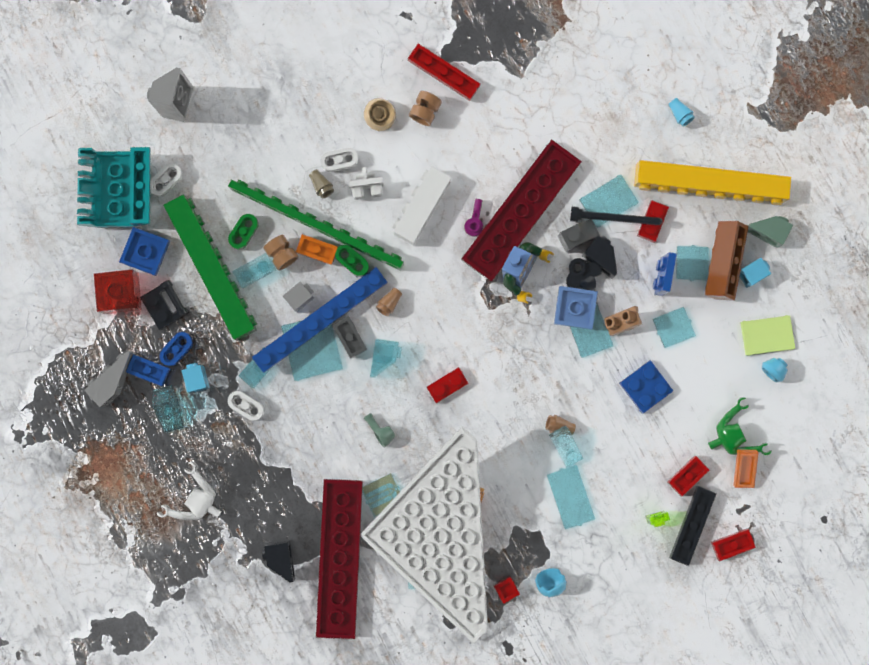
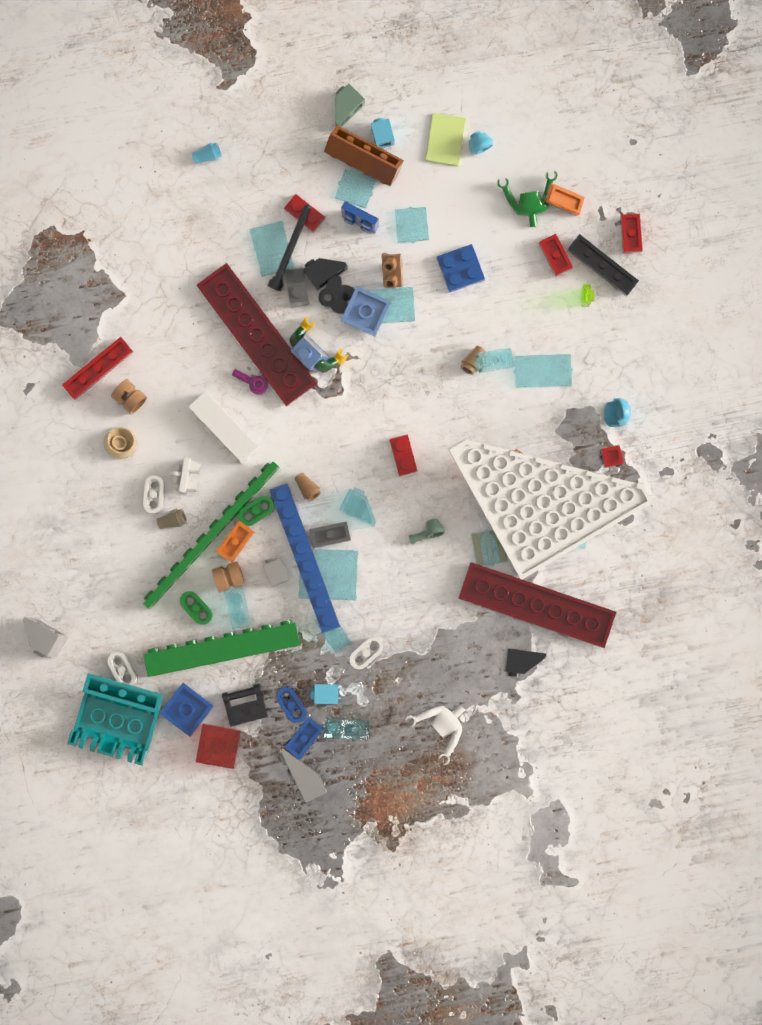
camera: 70 degrees left, 0 degrees up
yellow brick [634,160,791,205] -> none

